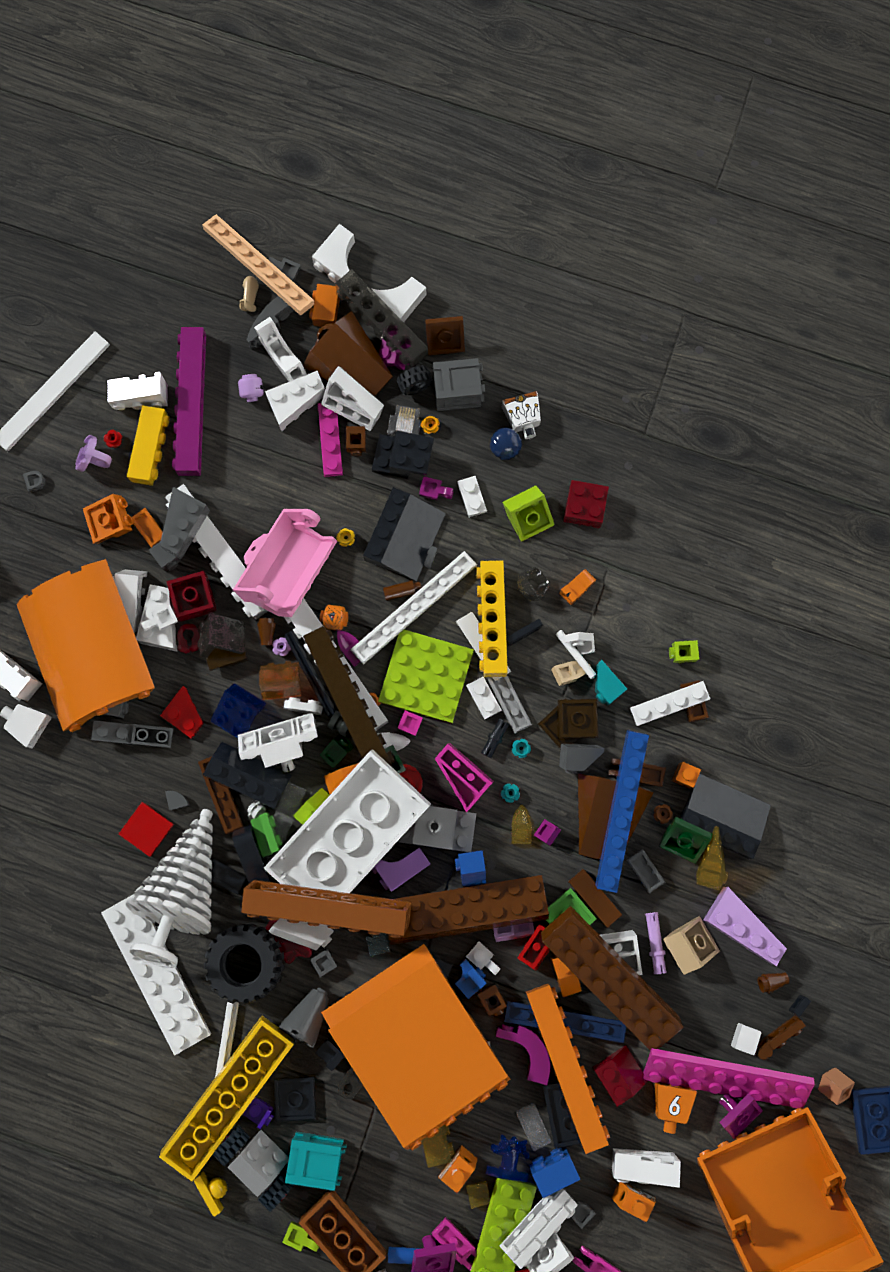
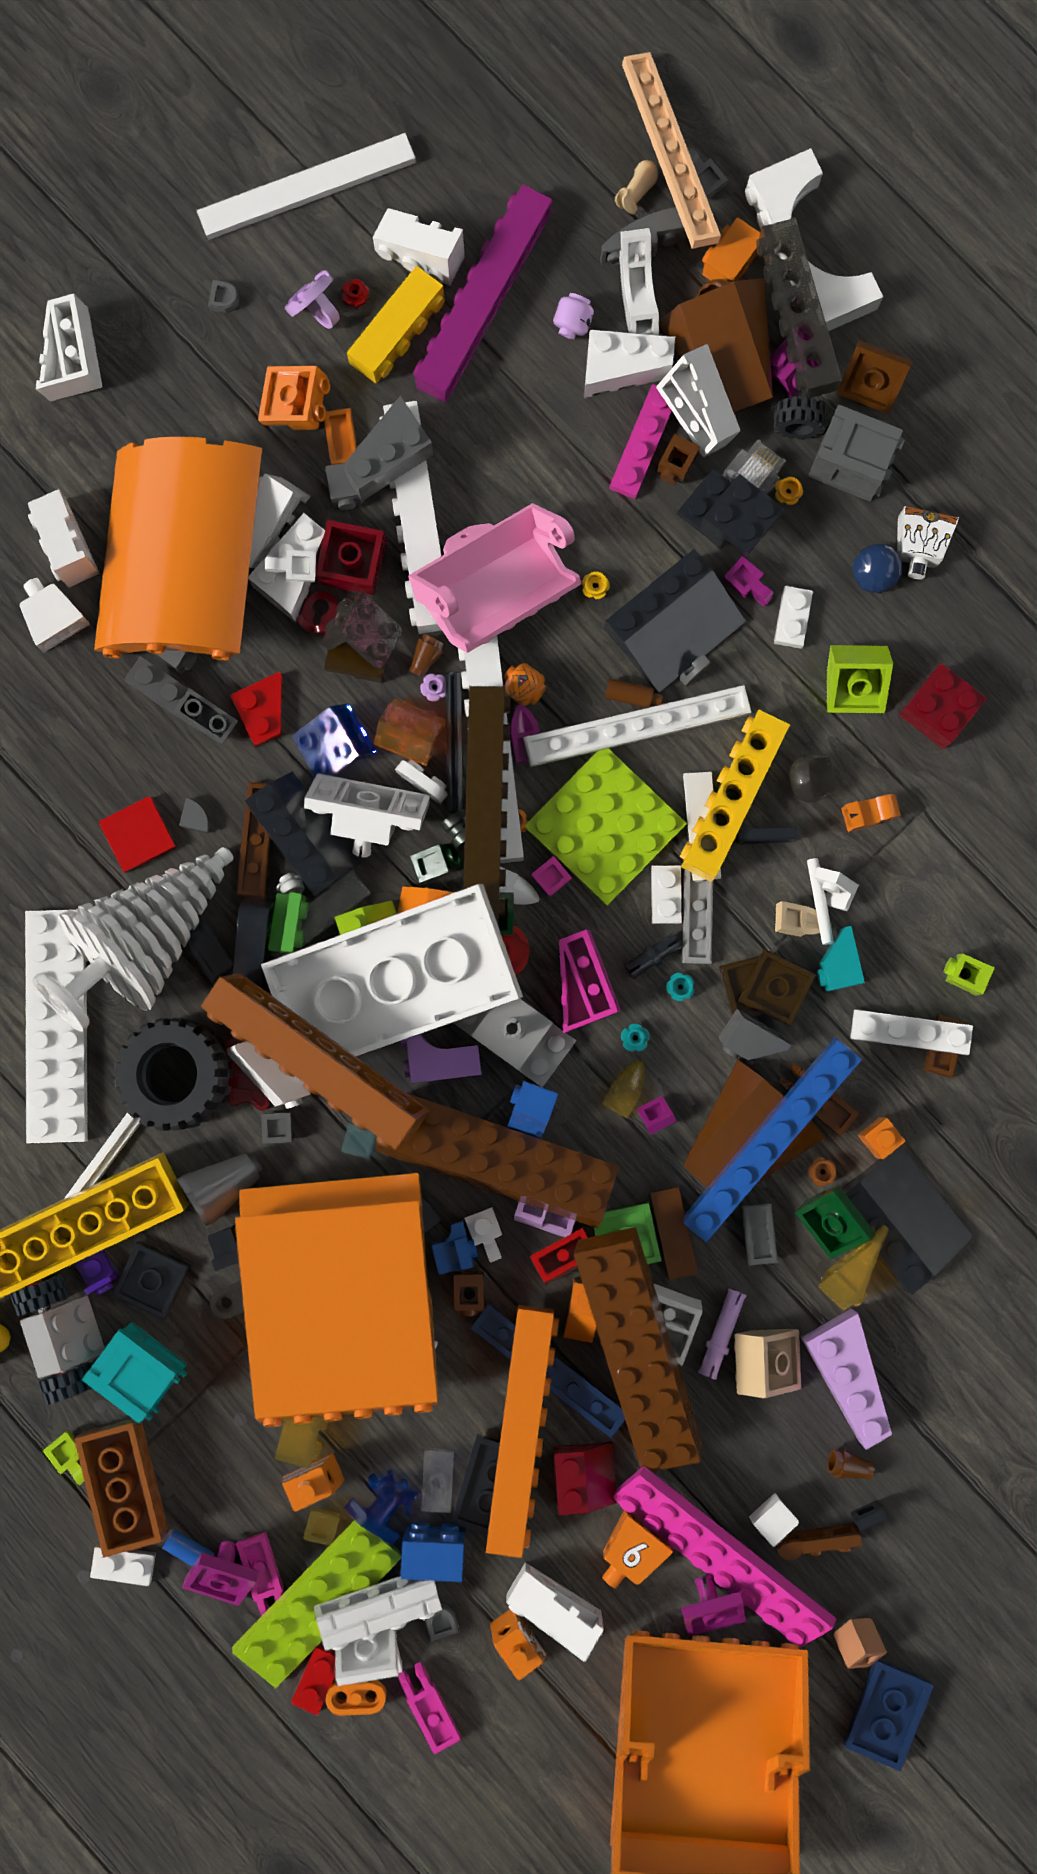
camera: 30 degrees right, 5 degrees up
magenta arch [495,1024,550,1085] -> none

